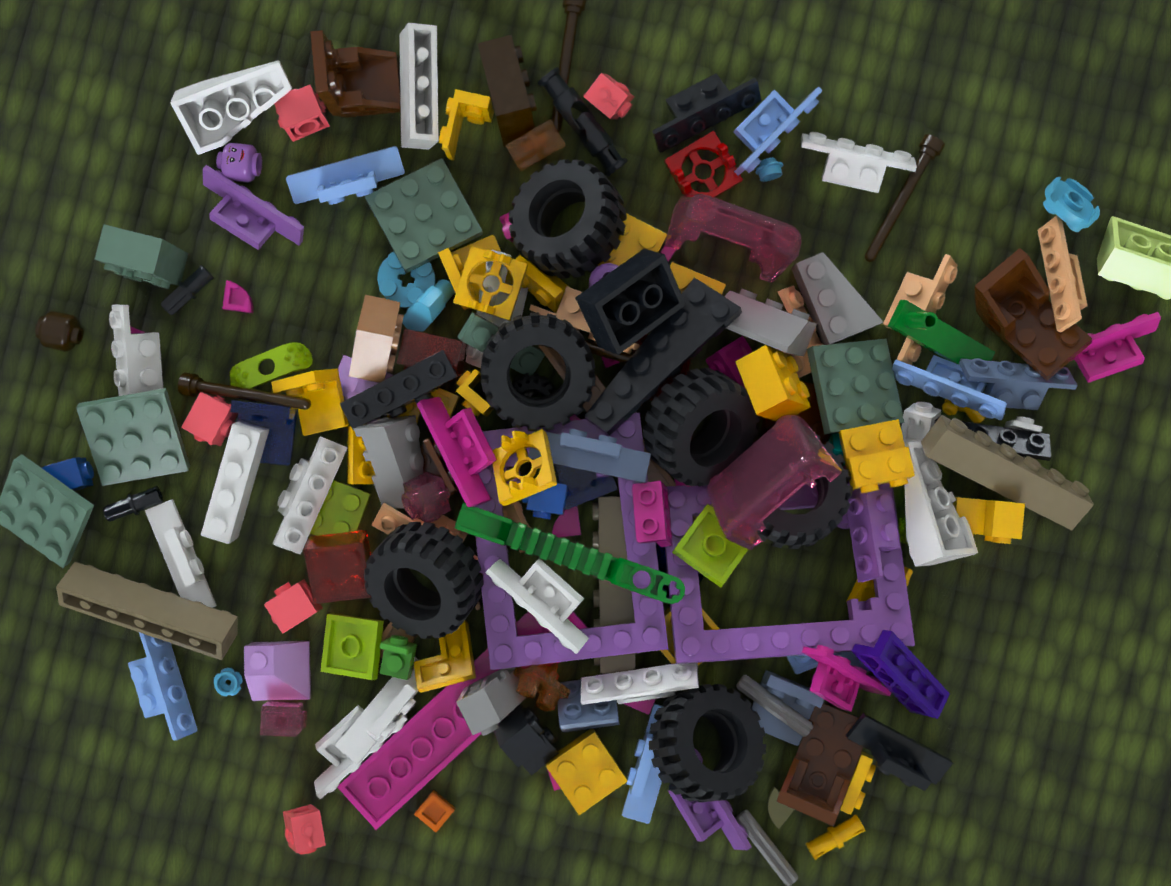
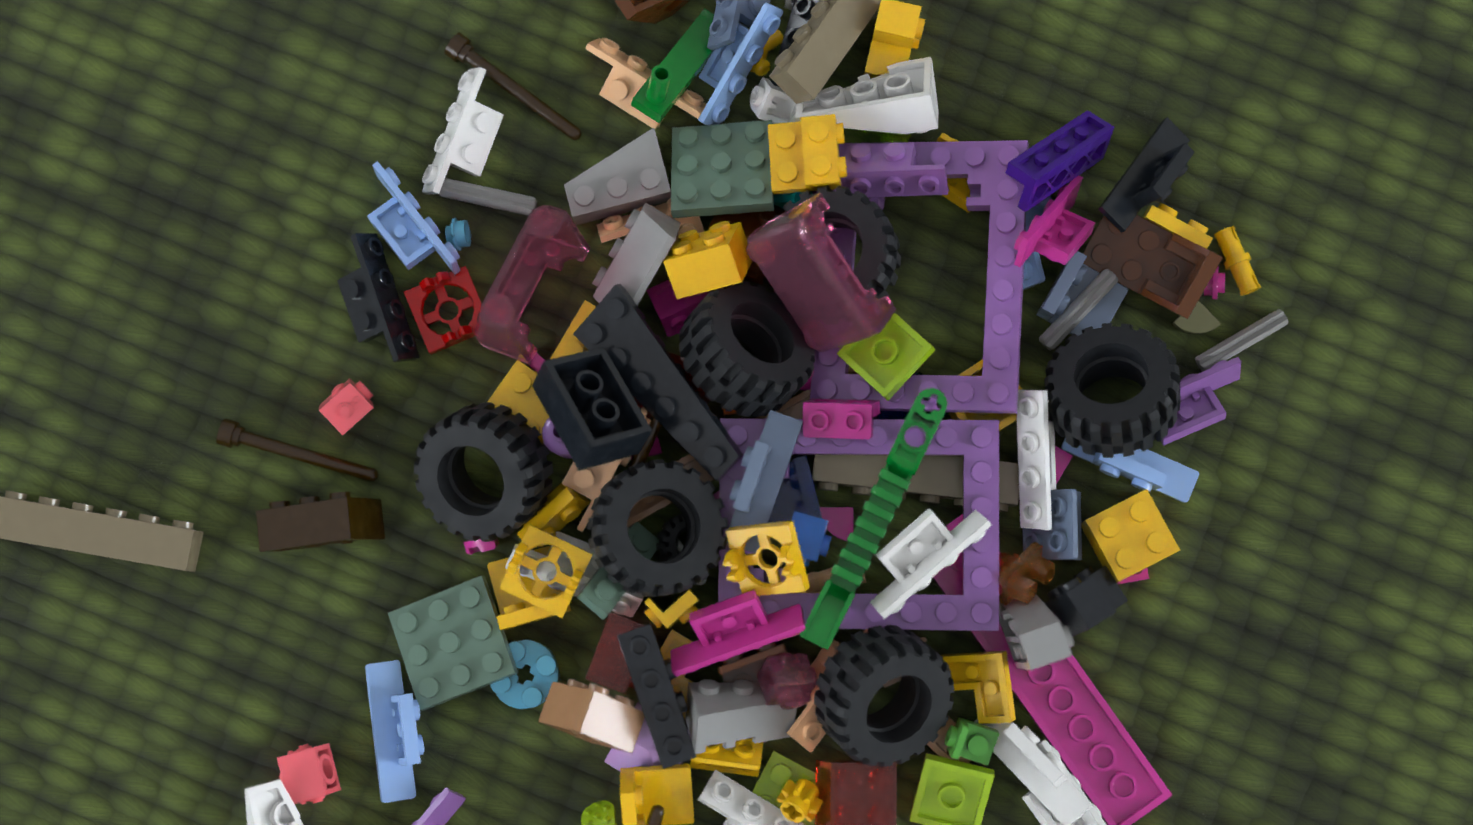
camera: 80 degrees left, 5 degrees down
reddish brown bracket [310,30,401,117] -> none
white brick [399,23,439,150] -> none
medium azure piece [402,279,455,332] -> none
orange tile [414,789,455,832] -> none
yellow bracket [439,89,494,160] -> none
clear orange hips [506,119,565,172] -> none
black piece [537,67,628,177] -> none
none -> light grey axle [439,178,537,216]
none -> yellow gear [777,779,823,823]
none -> dark pink plate [1204,266,1226,300]

